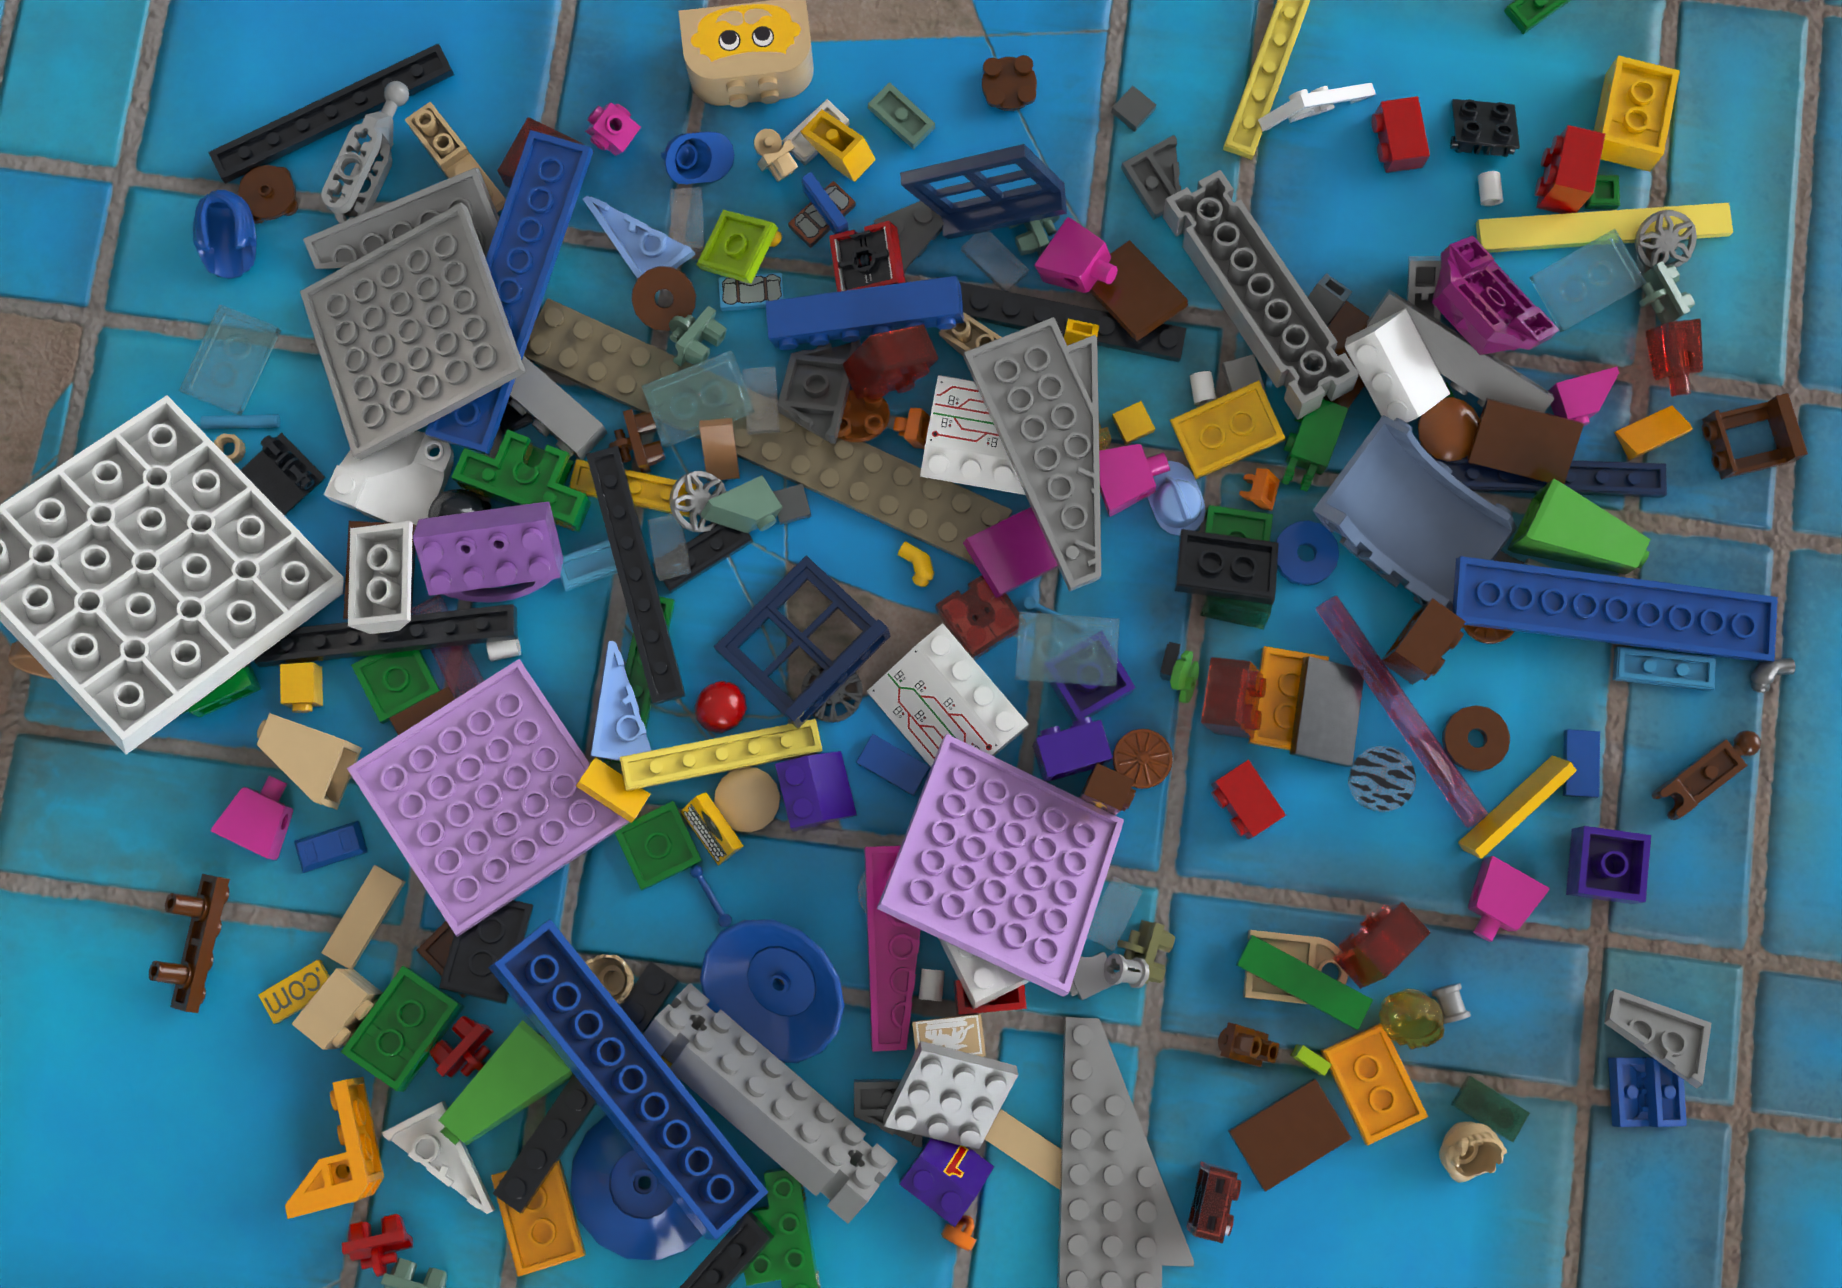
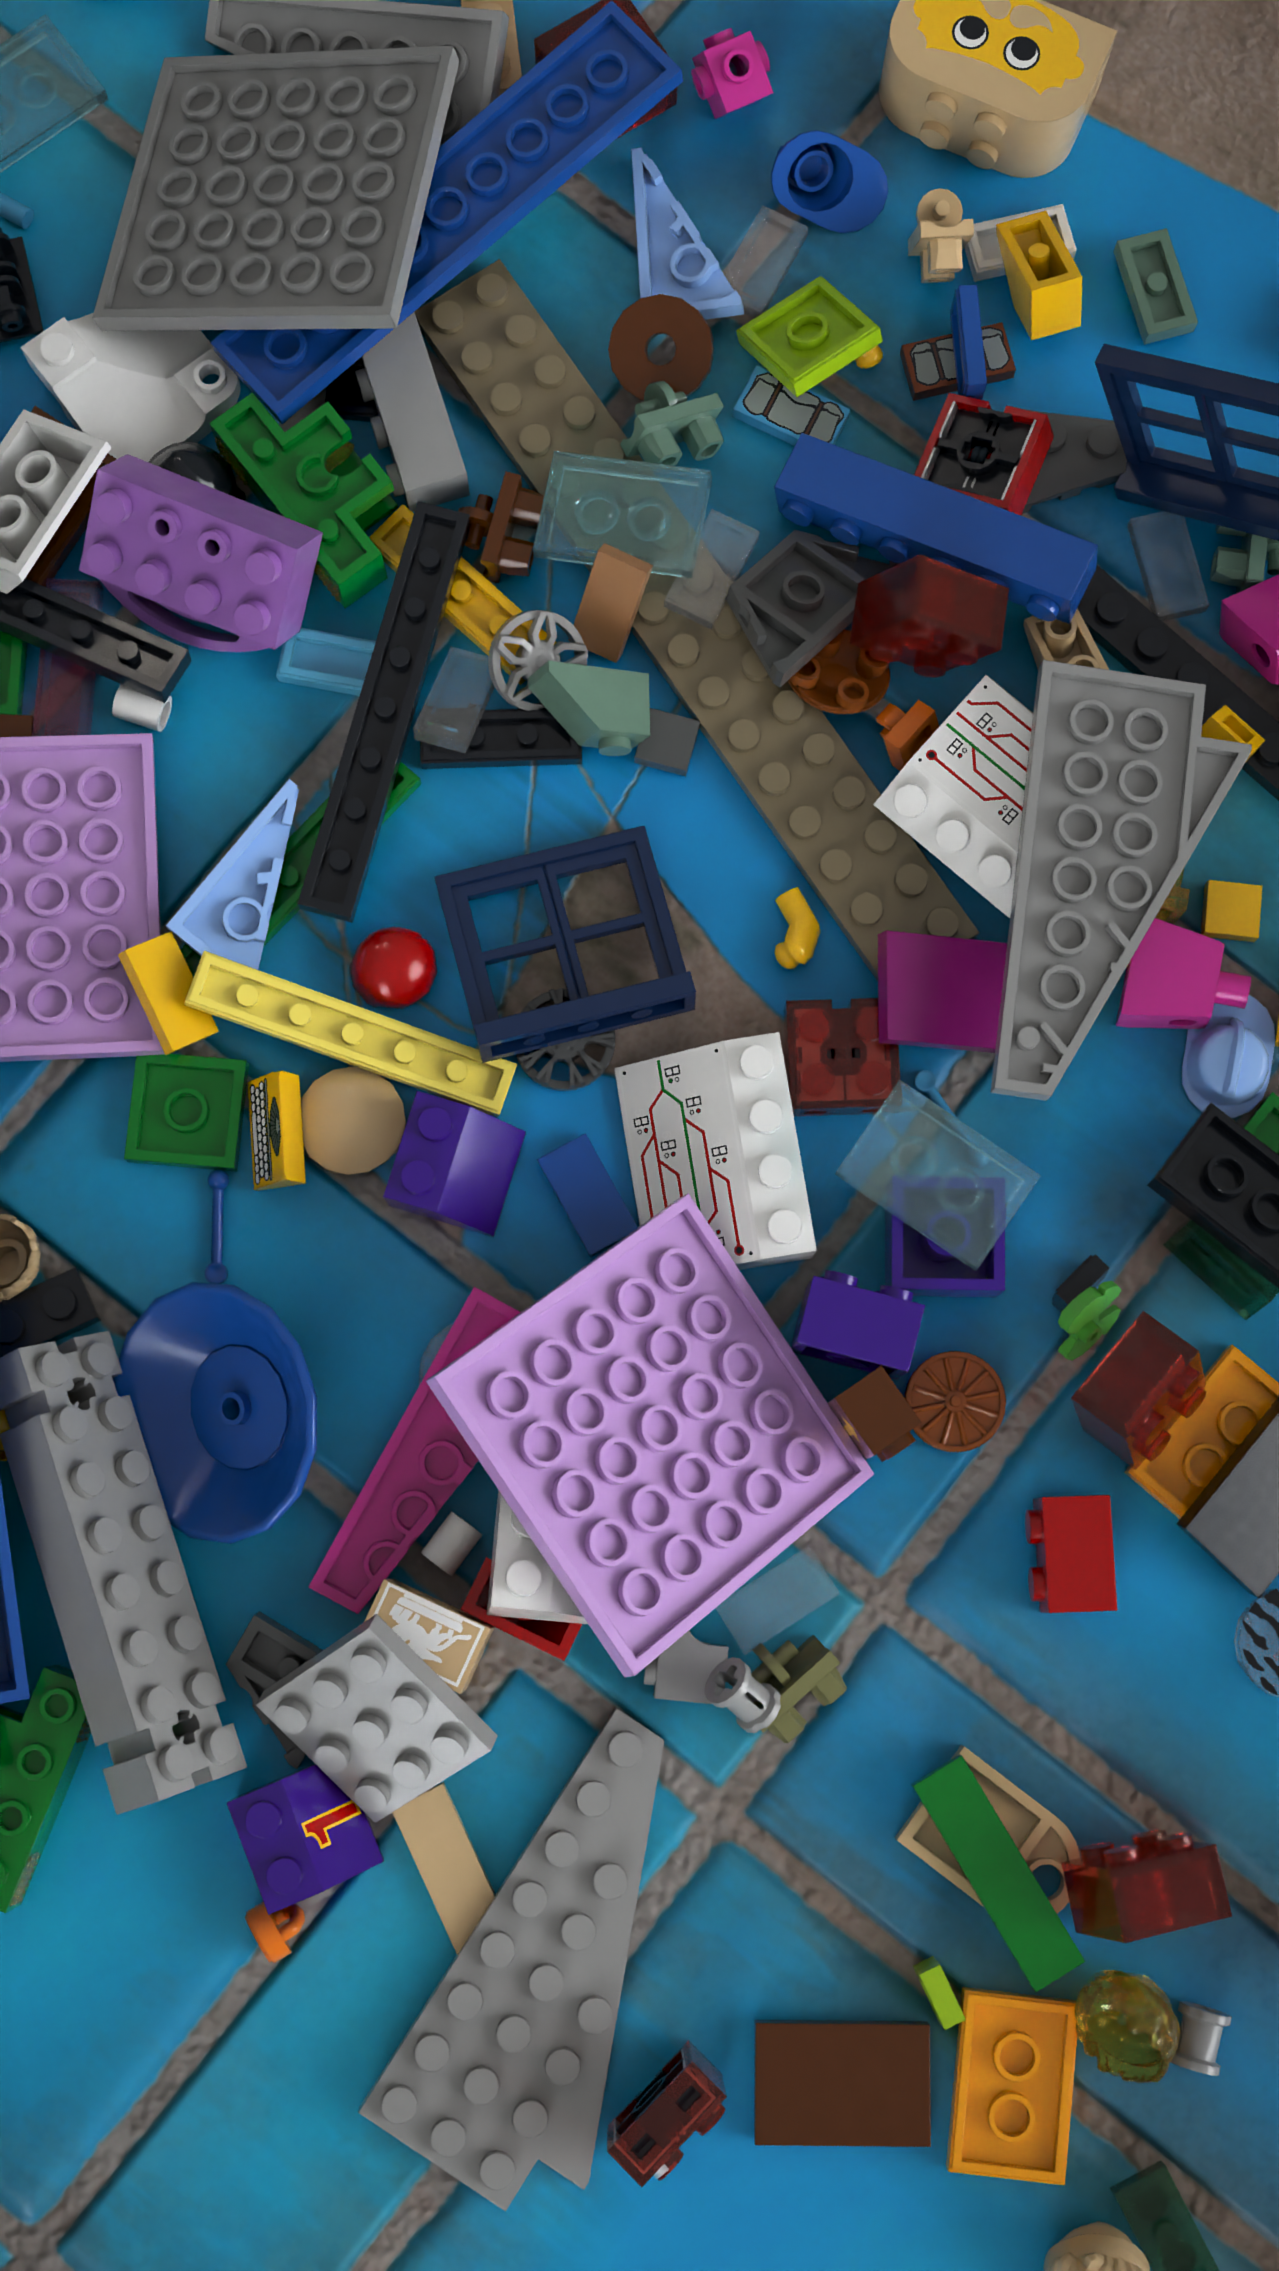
camera: 30 degrees right, 0 degrees up
reddish brown hips [1218,1022,1279,1067] -> none

